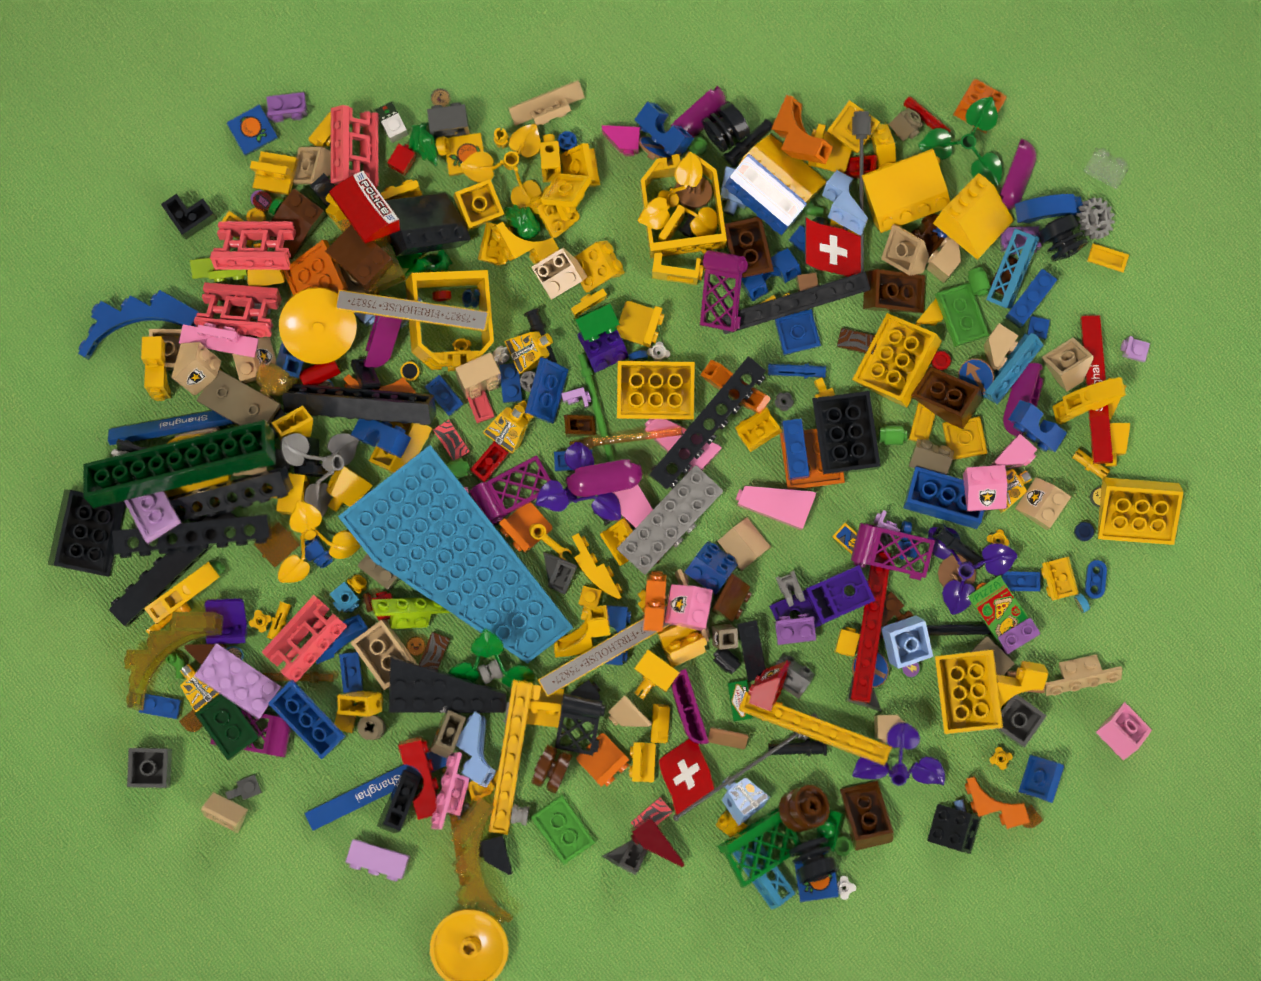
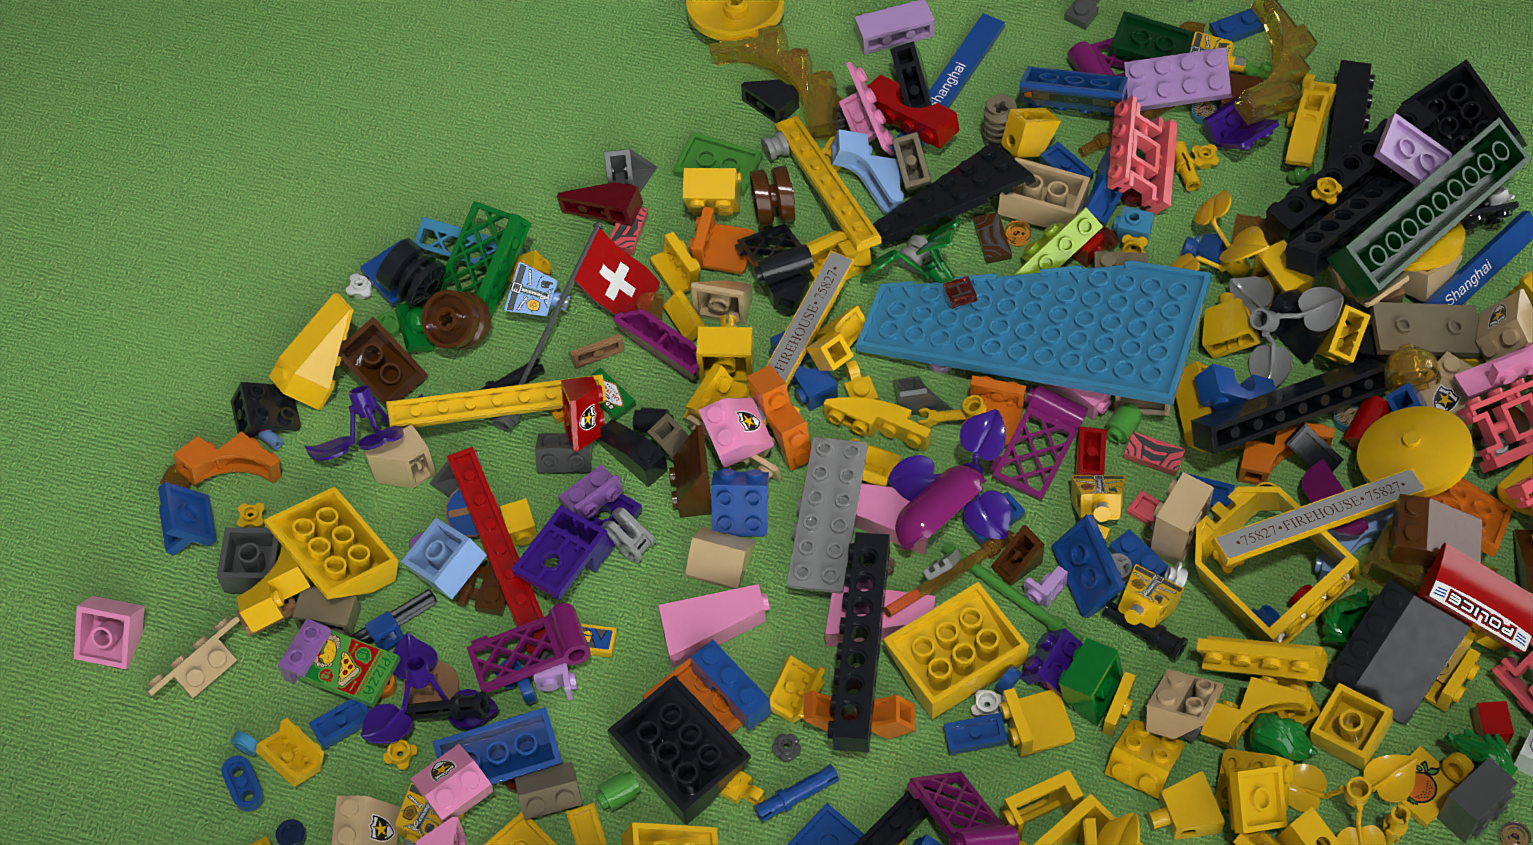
camera: 150 degrees right, 25 degrees down
none -> yellow wedge [269,293,353,410]
none -> blue slope [365,611,403,651]
none -> clear orange tile [635,292,664,320]
none -> yellow brick [683,168,741,216]
none -> light grey tile [923,548,962,580]
none -> clear red tile [943,276,977,309]
none -> blue plate [944,712,1008,755]
none -> yellow torso [1147,771,1225,840]
none -> yellow brick [1196,635,1328,682]
none -> yellow plate [1311,177,1342,205]

